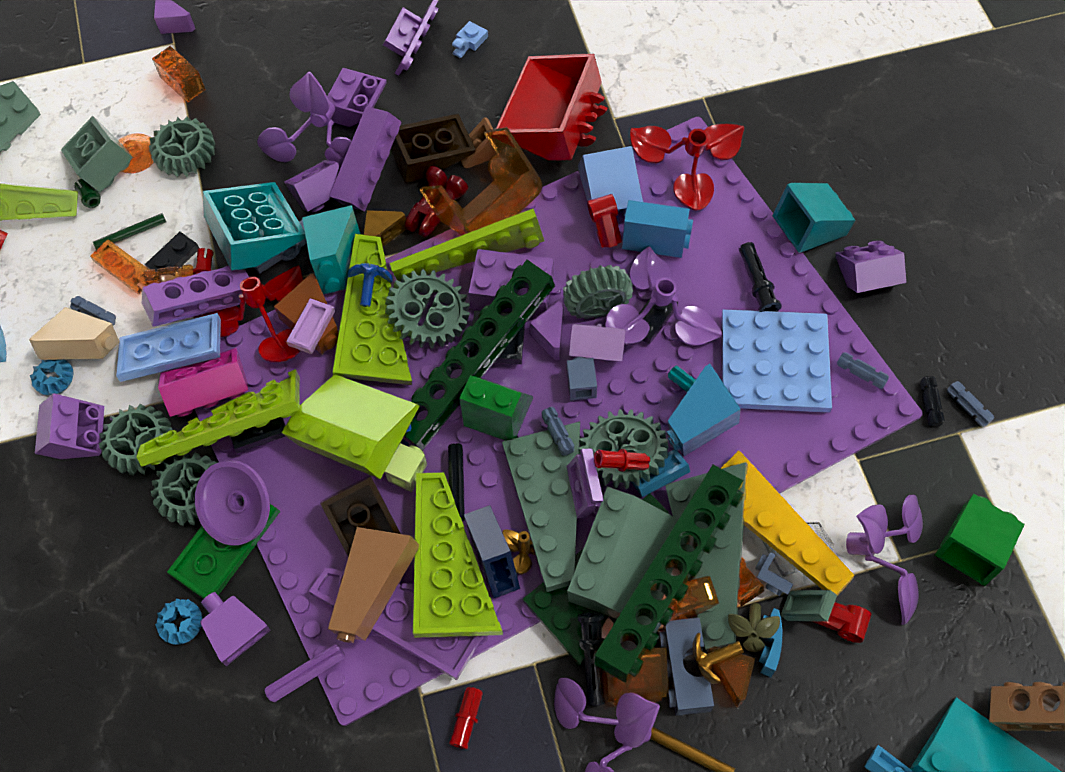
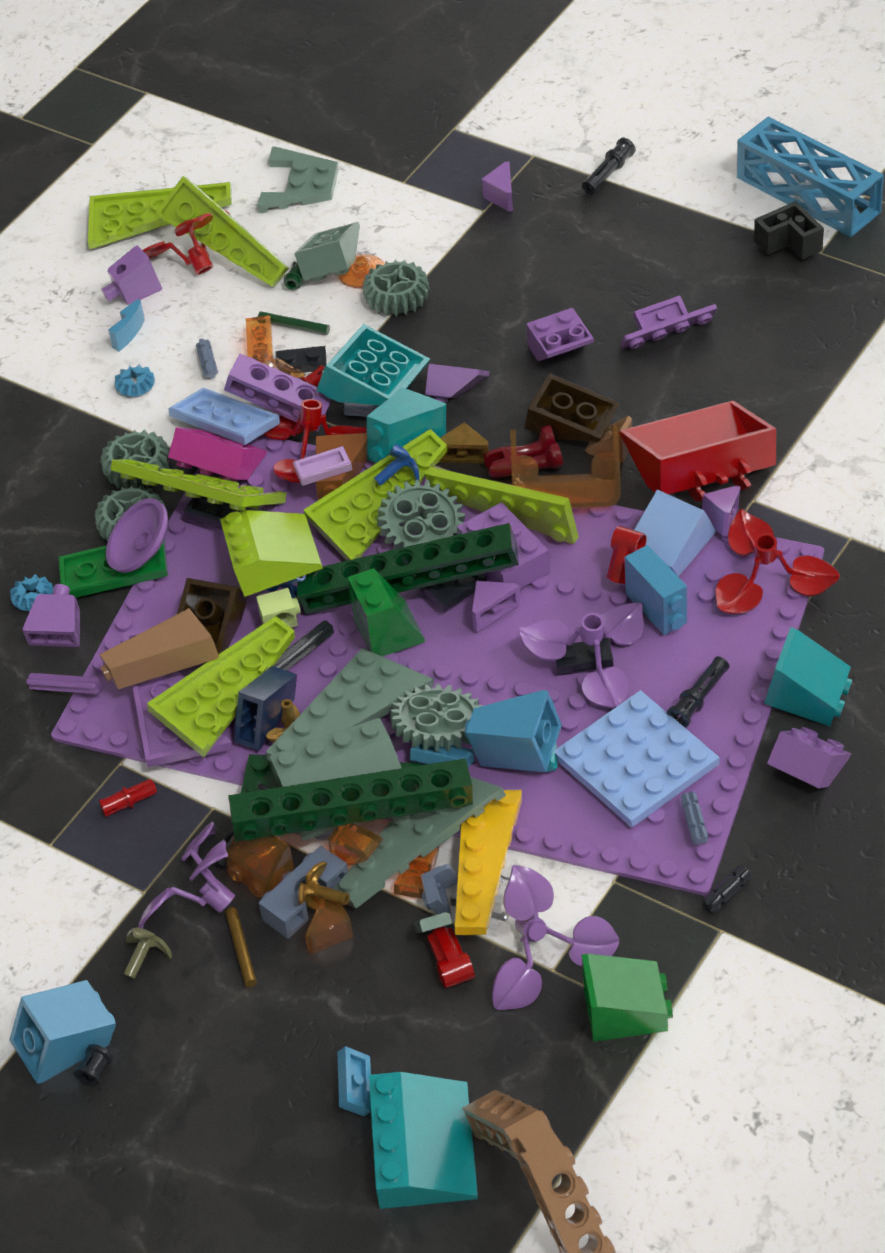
camera: 50 degrees right, 15 degrees down
tan slope [29,307,119,360] -> none
medium lavender slope [35,393,104,459] -> none
clear orange brick [152,46,206,103] -> none
medium lavender plant [257,72,352,170] -> none
medium lavender brick [329,106,401,212] -> none
light blue plate [452,21,488,58] -> none
sand blue axle [542,407,574,456] -> none
sand green gear [563,265,633,320] -> none
medium lavender plate [566,449,603,518] -> none
sand blue brick [567,357,597,401] -> none
lavender panel [569,324,625,361] -> none
red axle [594,449,650,472] -> none
olive plant [728,603,780,652] -> none
dark azure slope [758,608,782,677] -> none
sand blue axle [947,381,994,427] -> none
none -> medium lavender slope [702,486,740,536]

